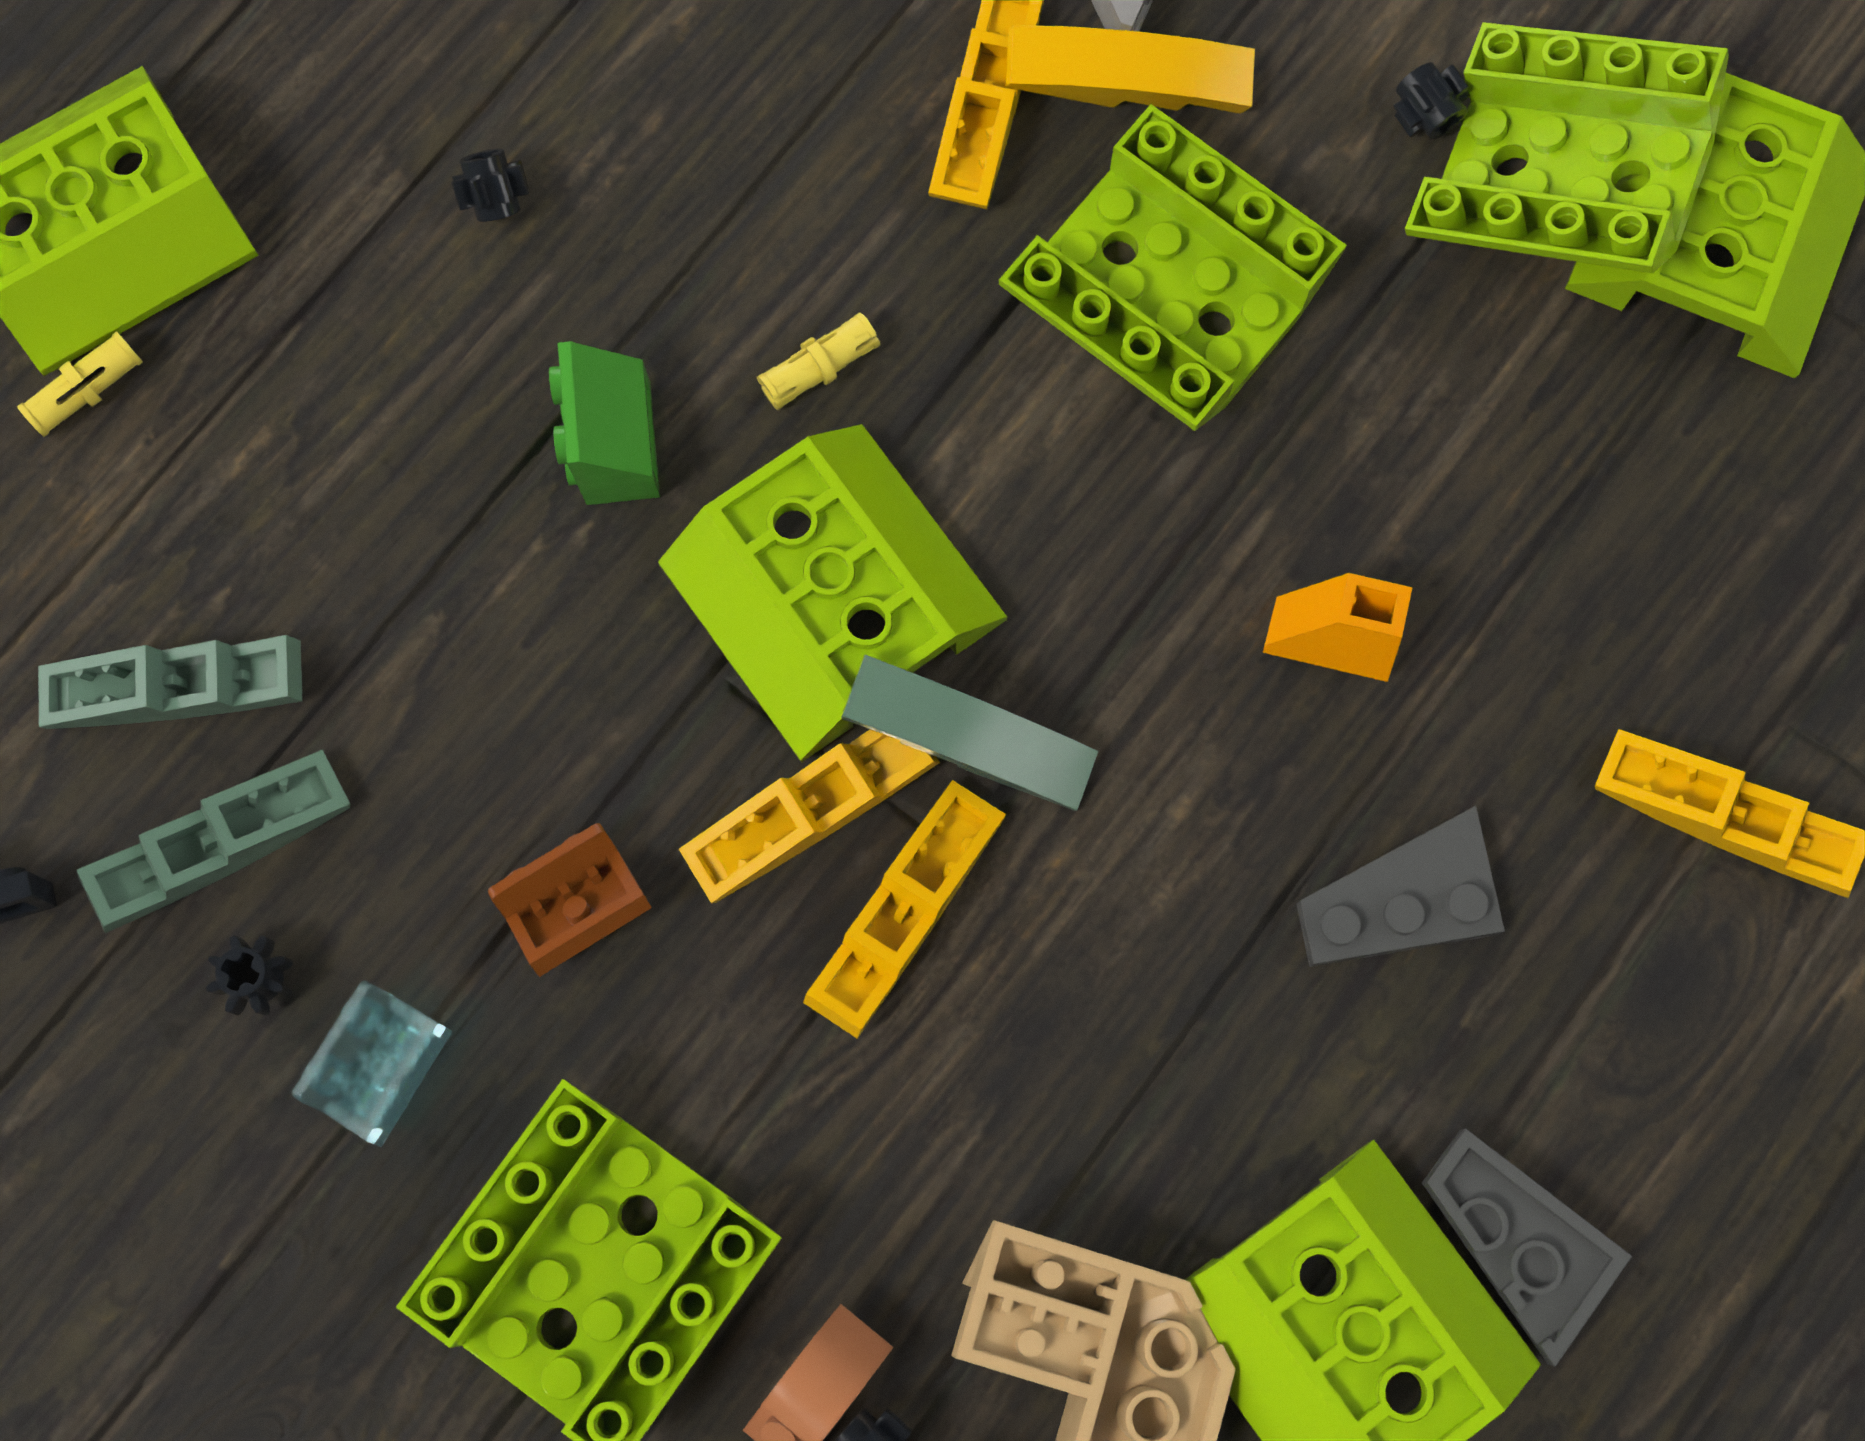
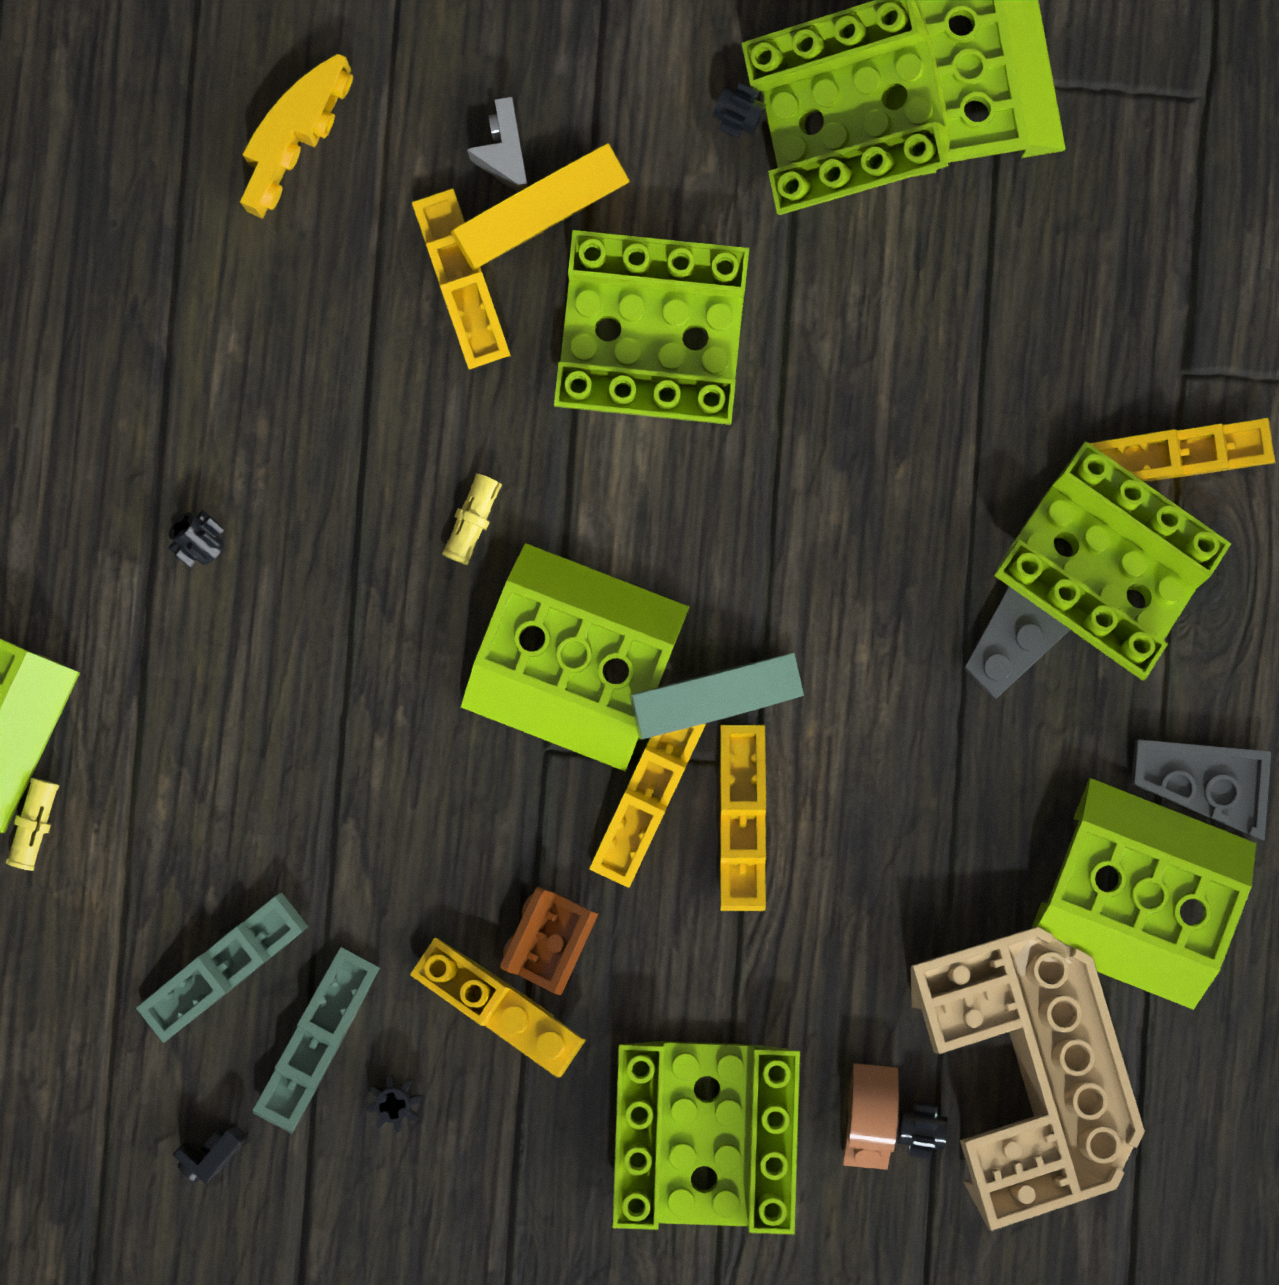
camera: 30 degrees left, 10 degrees up
clear light blue bracket [292,981,453,1147] -> none
bright green slope [549,341,660,505] -> none
light orange slope [1263,573,1412,682] -> none
none -> yellow slope [410,938,585,1077]
none -> lime slope [994,441,1231,681]

